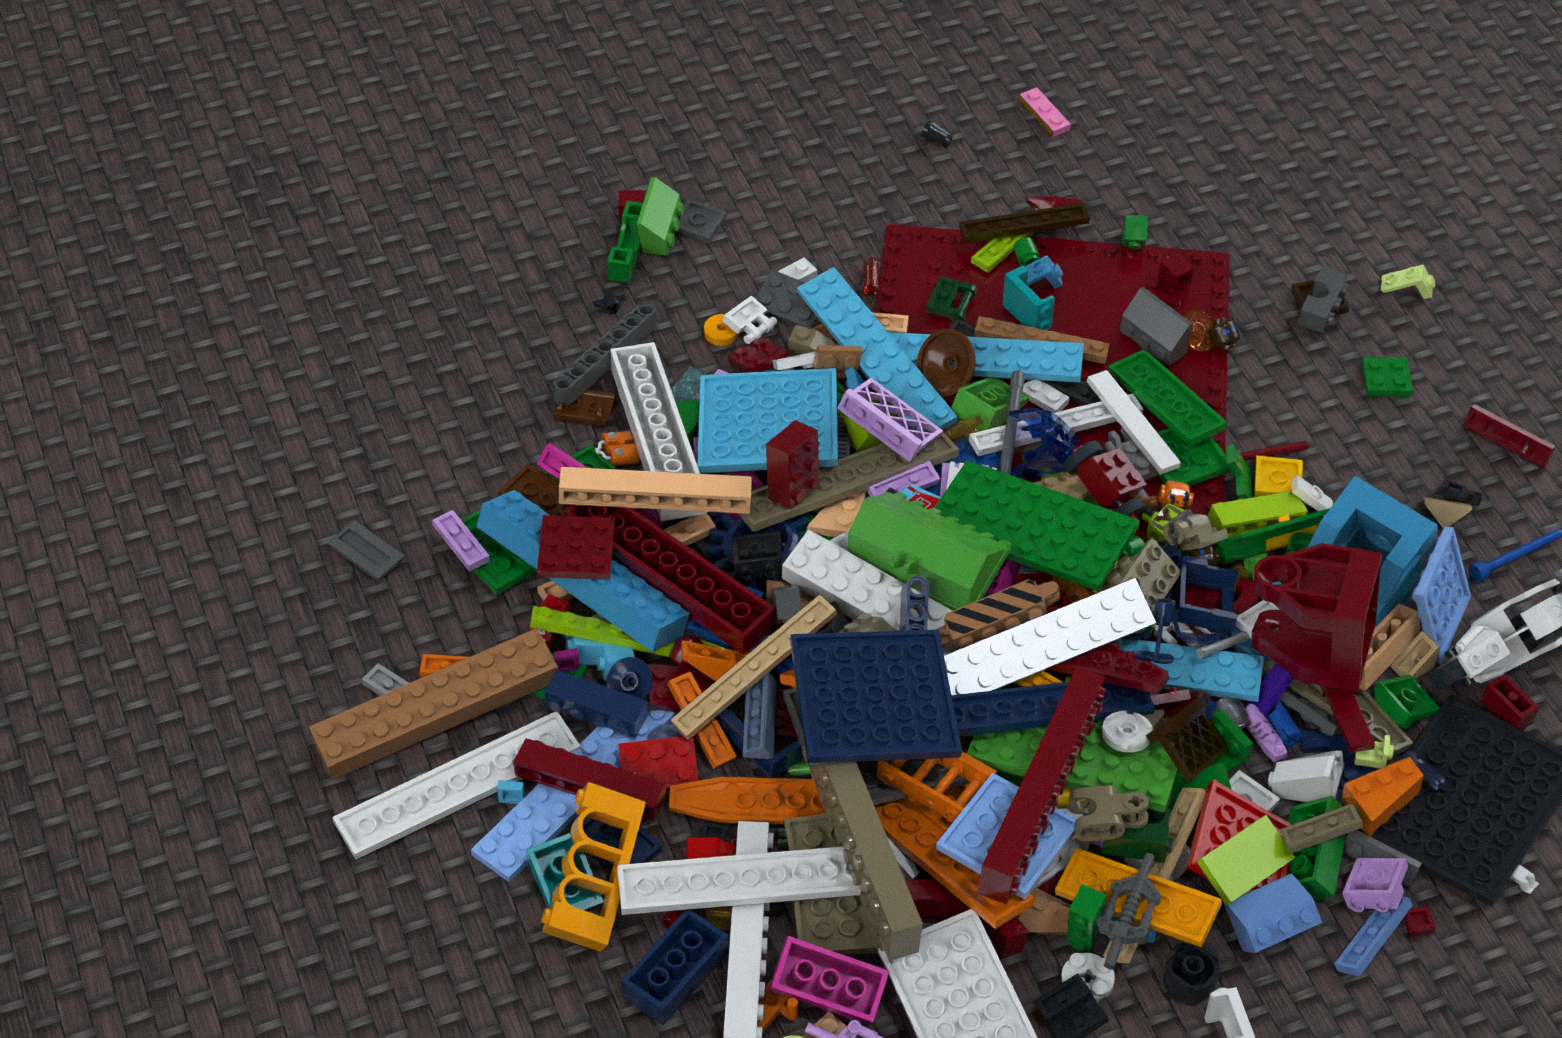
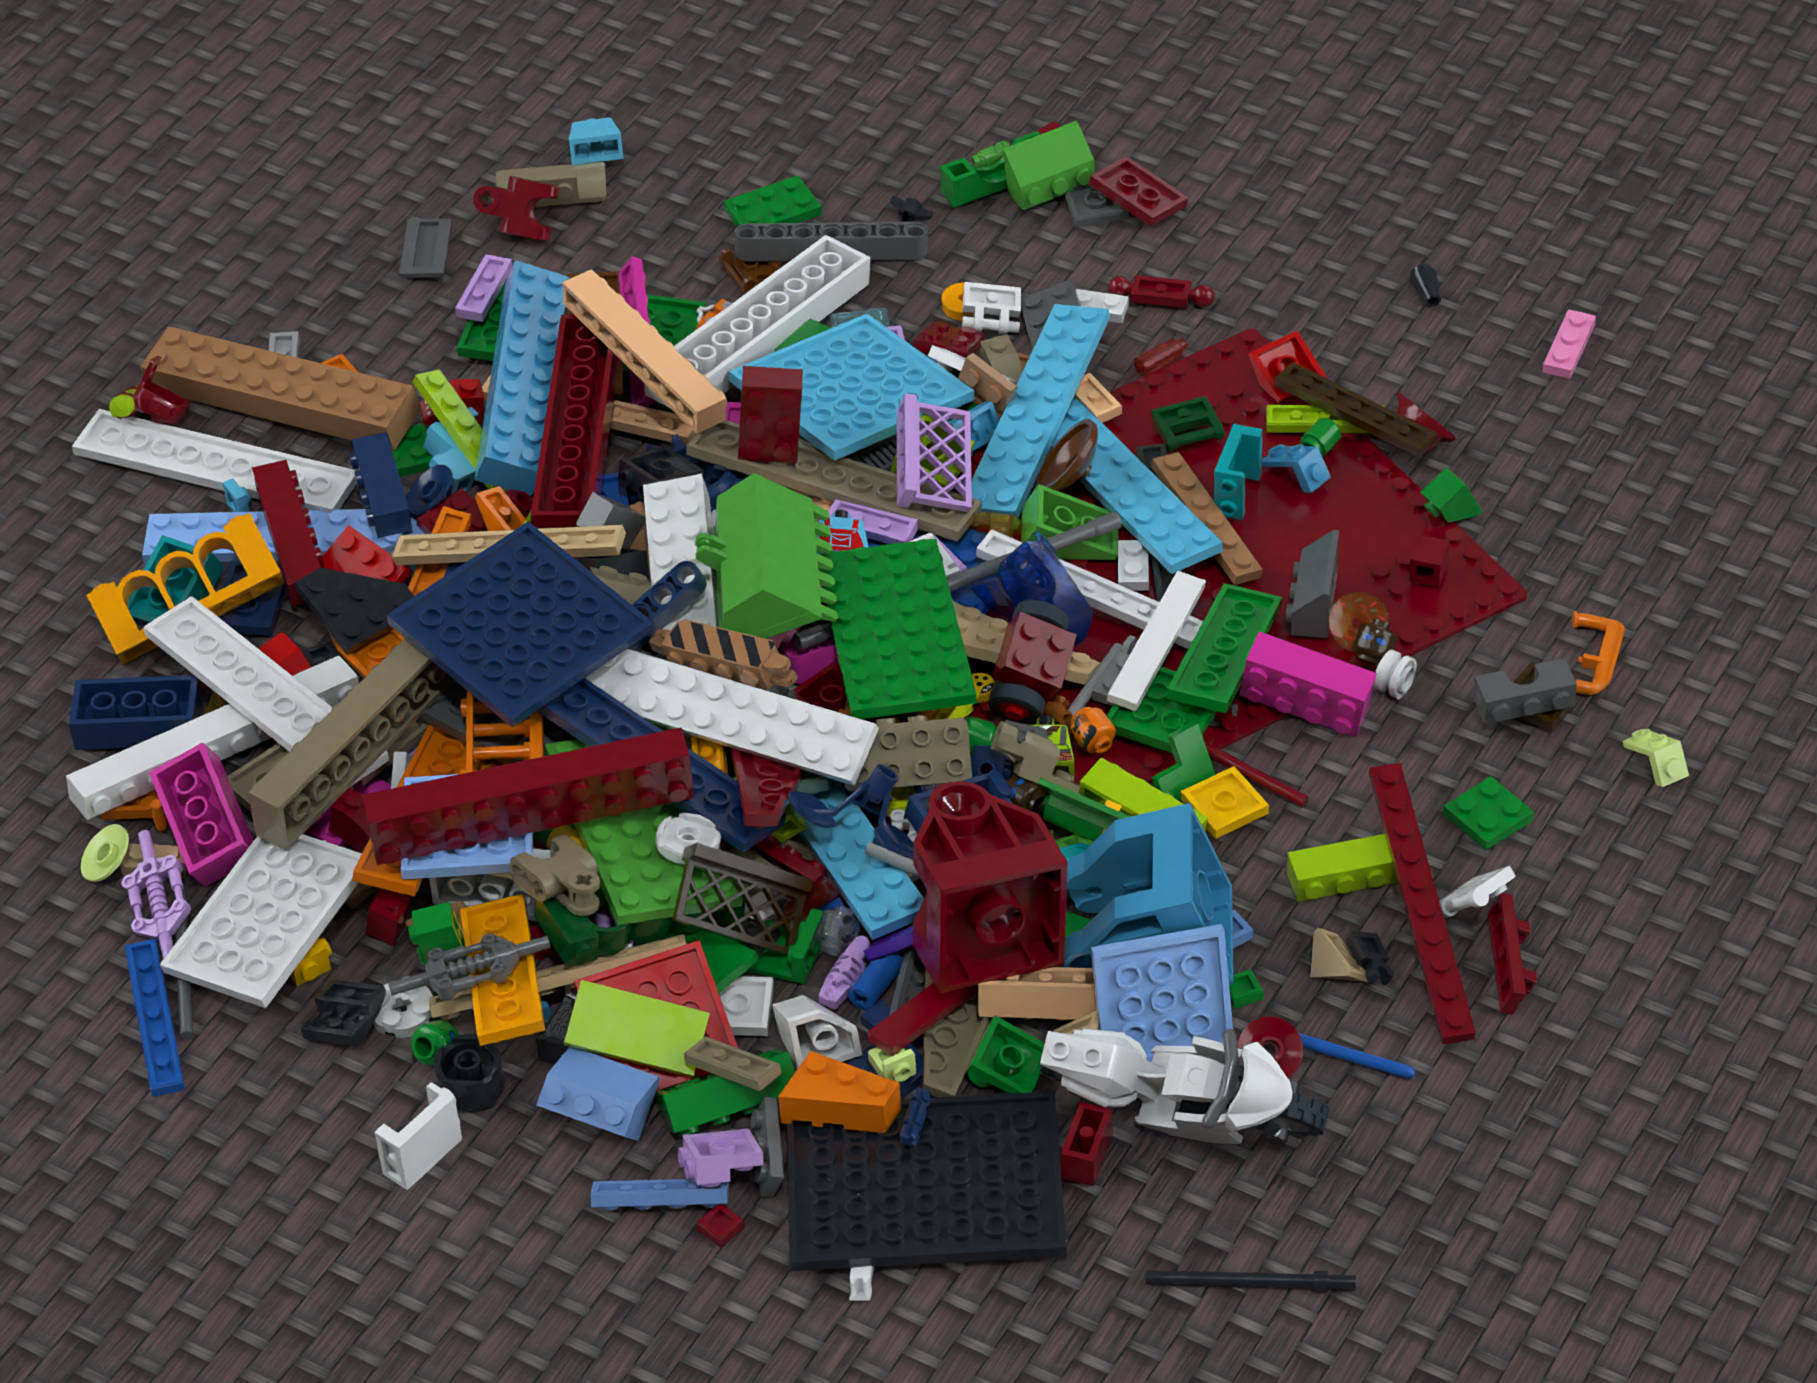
camera: 55 degrees right, 5 degrees down
dark red plate [537,515,615,580] -> none
magenta tile [553,648,580,672] -> none
white plate [1292,475,1333,516] -> none
none -> dark red piece [109,356,191,426]
none -> black plate [294,568,414,655]
none -> green head [411,1020,459,1066]
none -> dark red piece [473,176,560,240]
none -> dark tan bracket [496,162,607,207]
none -> medium azure torso [569,118,624,165]
none -> green plate [723,175,822,227]
none -> bright green arm [971,141,1011,167]
none -> dark red plate [1089,156,1189,226]
none -> dark red plate [1108,275,1215,308]
none -> dark red dish [1237,1016,1303,1078]
none -> dark pink brick [1240,632,1377,737]
none -> red slope [1248,330,1327,403]
none -> lime brick [1287,834,1398,902]
none -> dark red plate [1369,763,1476,1045]
none -> white wheel [1374,650,1417,699]
none -> white plate [1439,865,1516,918]
none -> orange piece [1572,611,1625,696]

